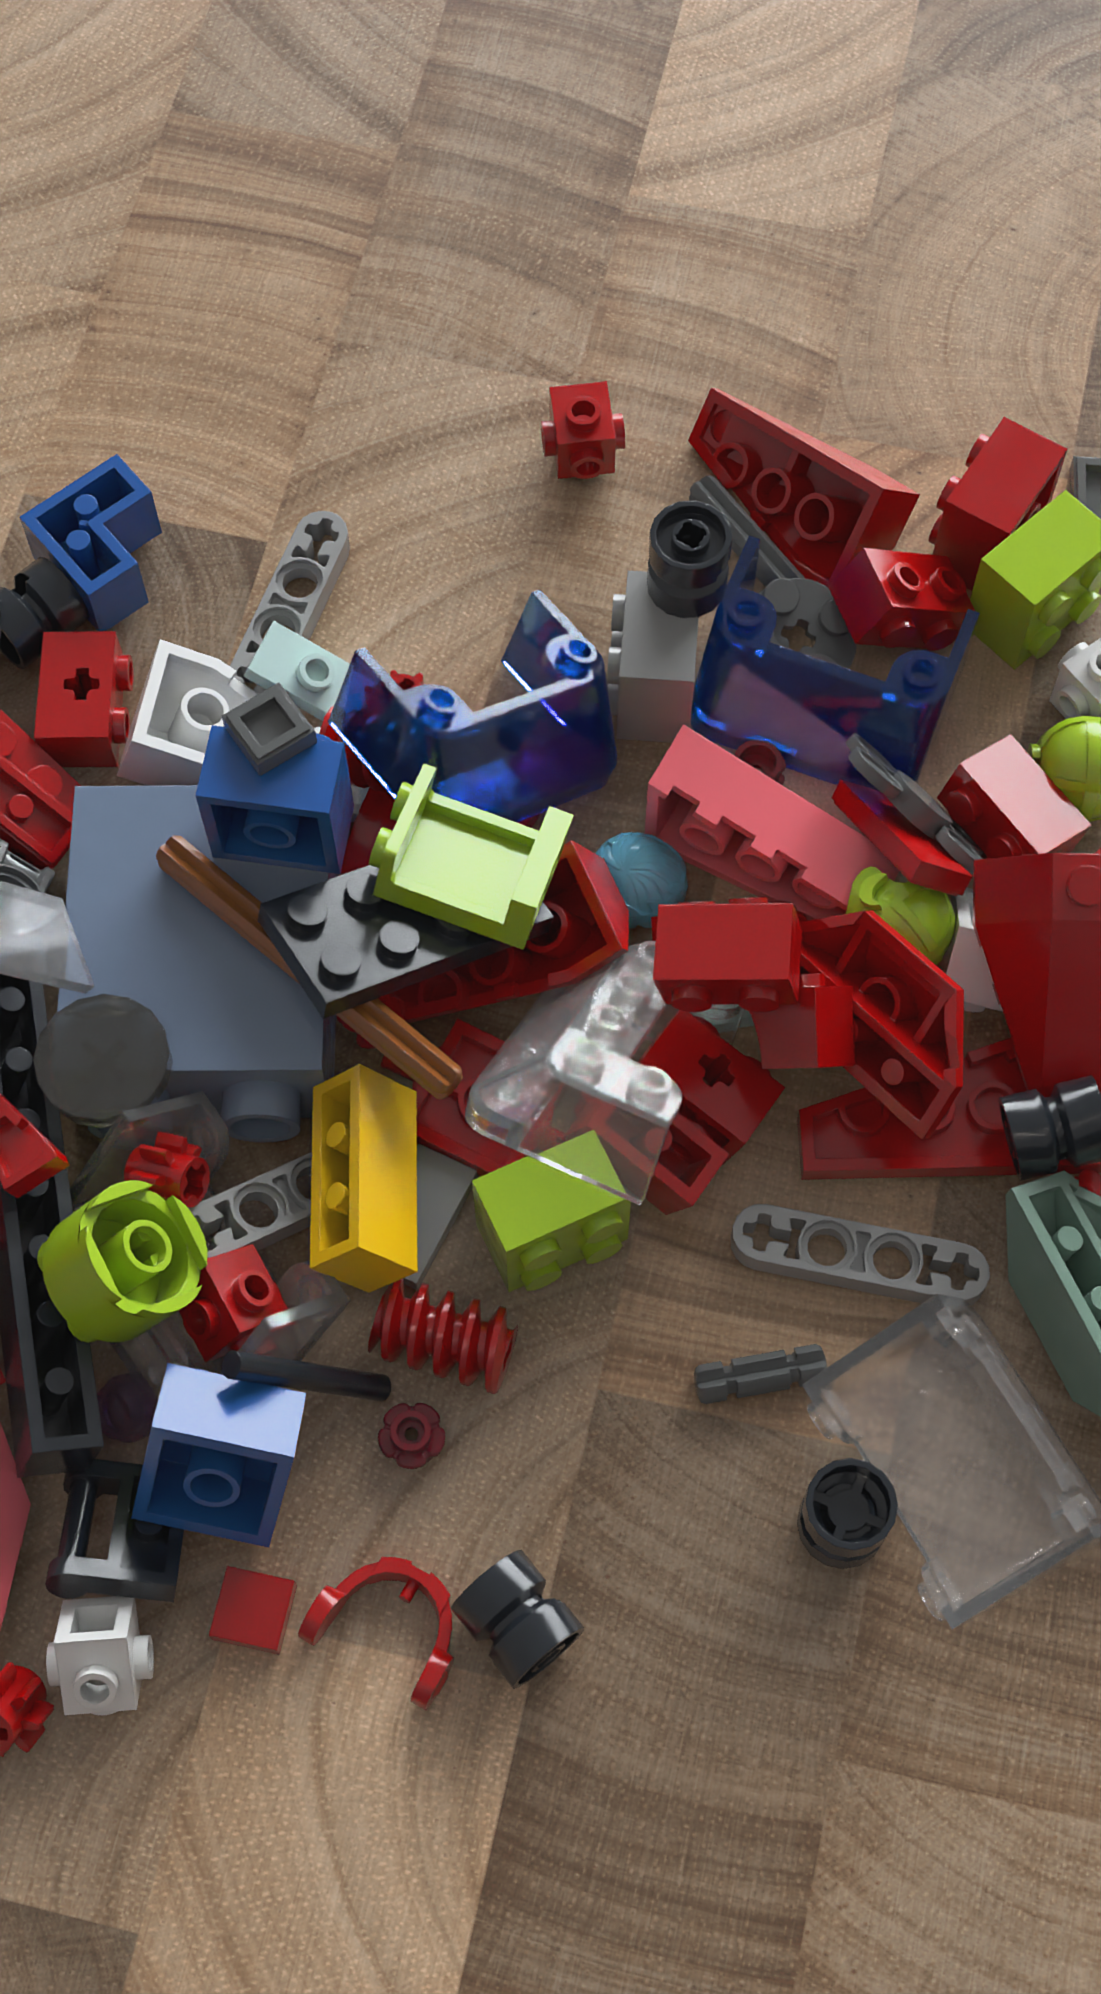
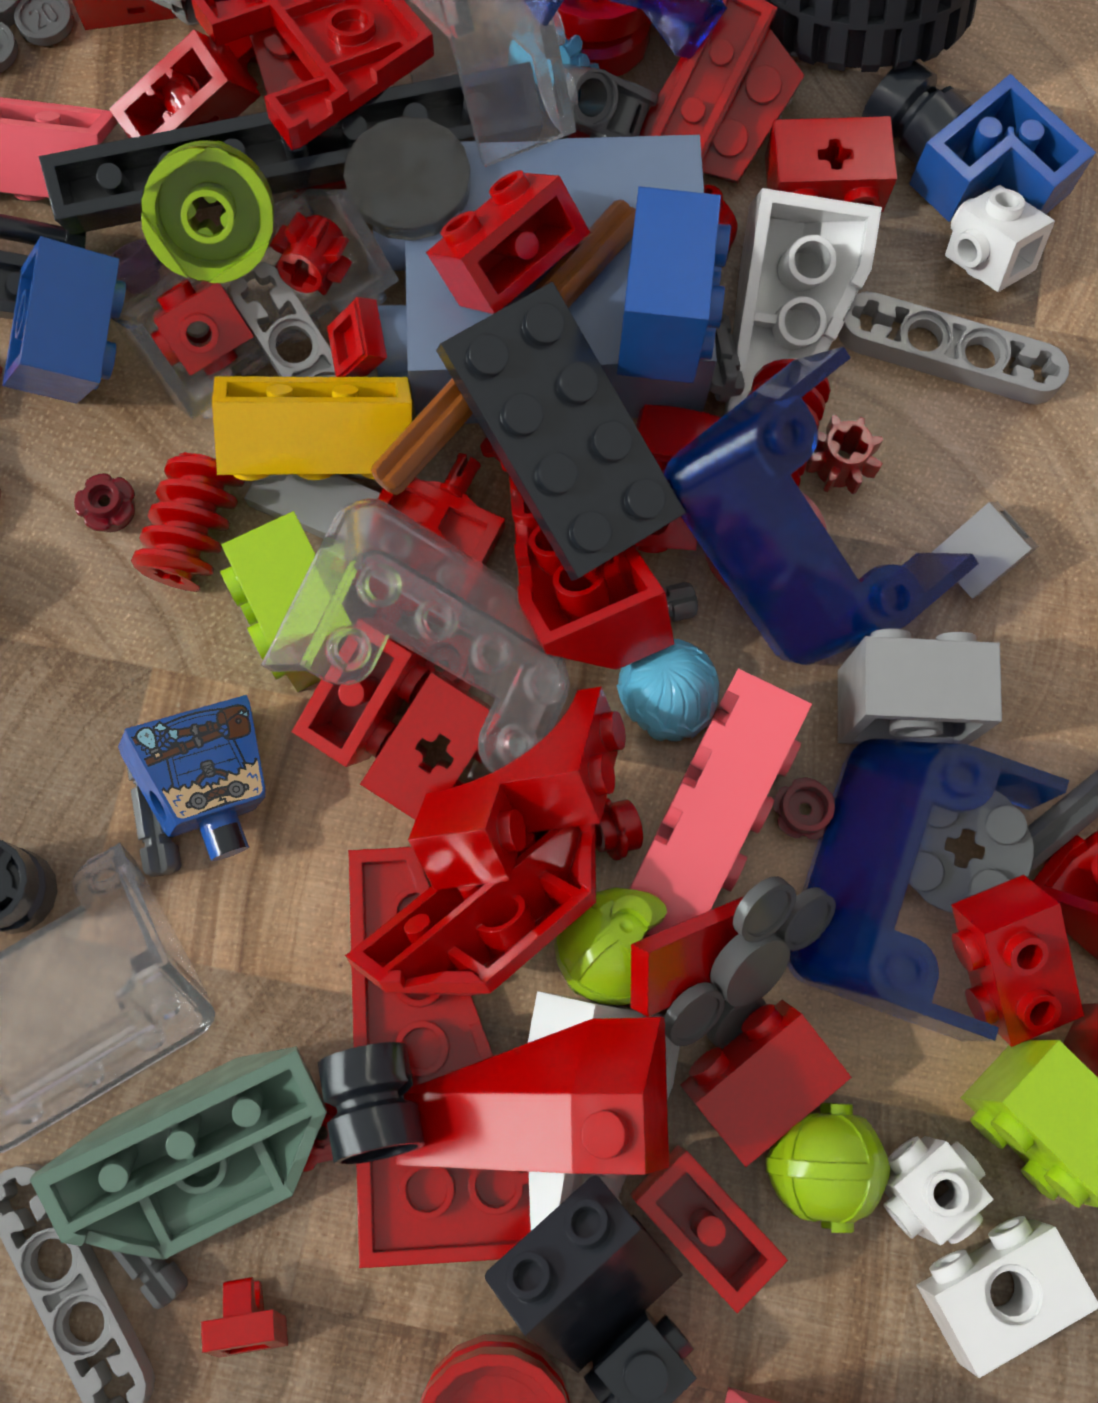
camera: 85 degrees right, 10 degrees up
dark grey tile [222,683,317,776] -> none
black bar [222,1350,391,1402] -> none
light aqua plate [243,621,379,721] -> none
panel [369,764,574,950] -> none
black wheel [647,500,732,618] -> none
red brick [653,903,802,1012] -> none
light grey beam [731,1204,990,1309] -> none
none -> torso [118,695,266,861]
none -> red tile [327,297,387,377]
none -> red brick [426,170,591,314]
none -> light grey brick [931,501,1039,599]
none -> white brick [945,185,1055,292]

